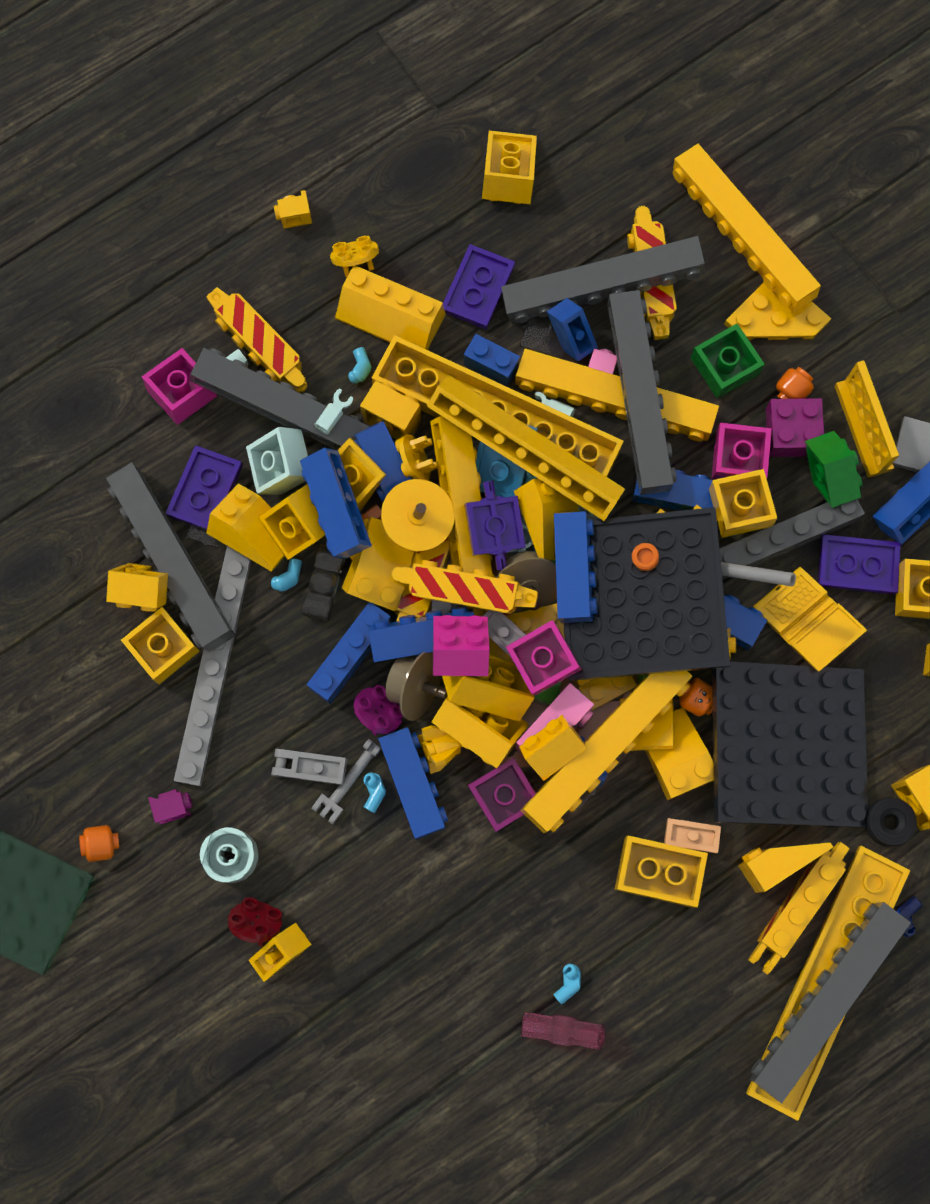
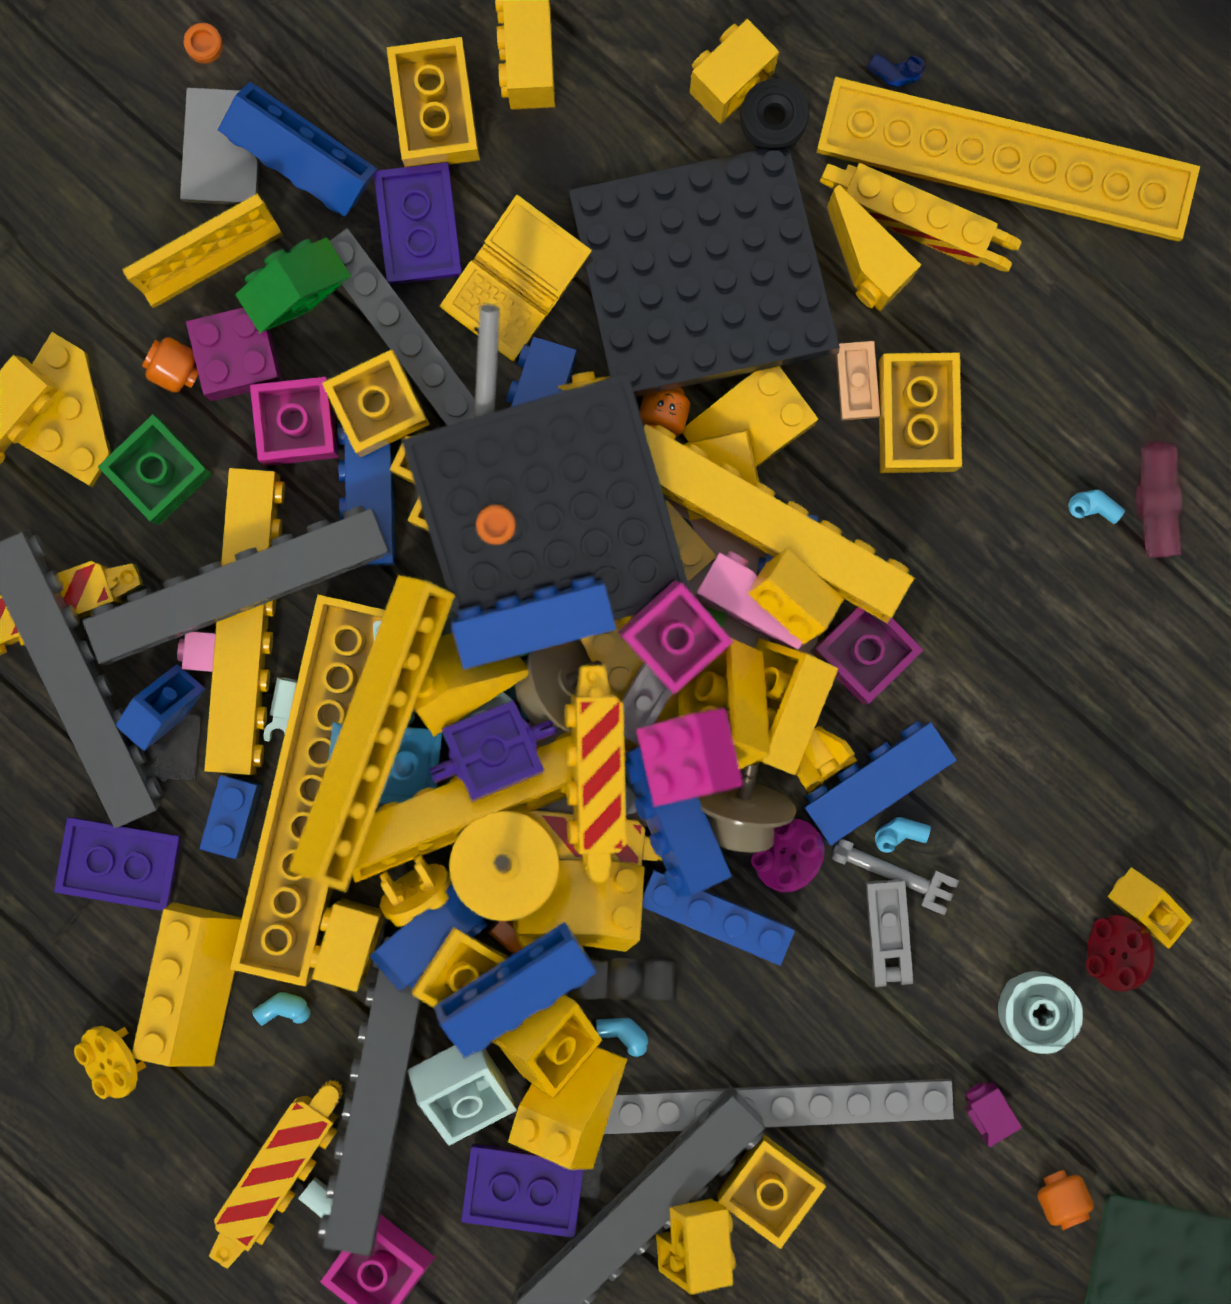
camera: 105 degrees left, 10 degrees up
yellow brick [274,190,312,229] -> none
light aqua bar [314,389,353,435] -> none
dark grey brick [750,902,911,1104] -> none

